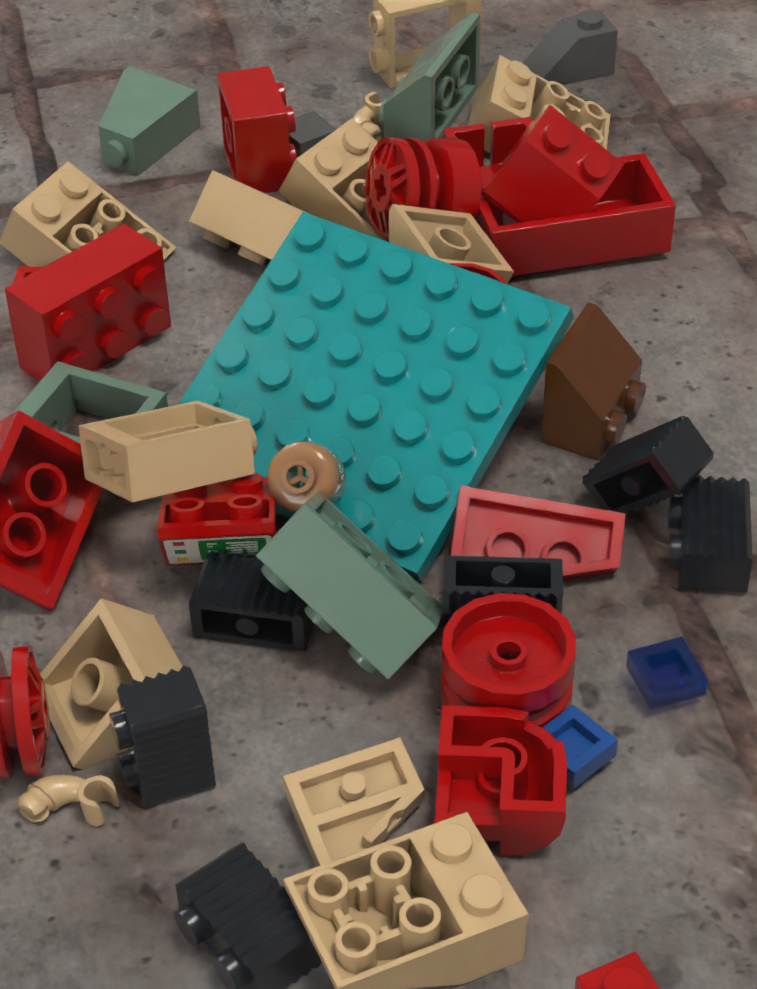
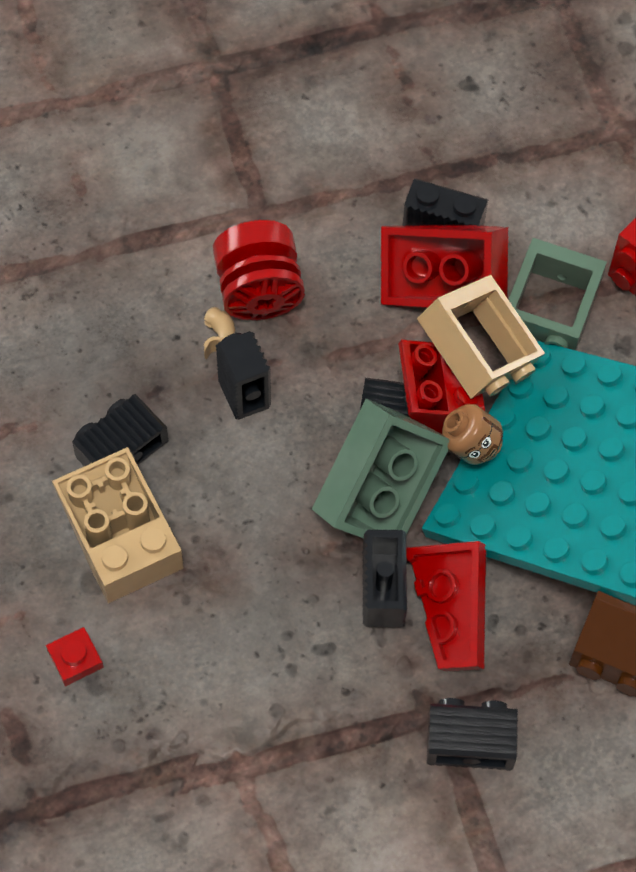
camera: 85 degrees right, 20 degrees up
tan slope [40,598,182,769] -> none
tan wing [283,737,424,867] -> none
red brick [434,705,567,856] -> none
red wheel [441,593,576,727] -> none
blue plate [542,705,618,789] -> none
black brick [582,416,714,515] -> none
clear blue plate [626,637,708,710] -> none

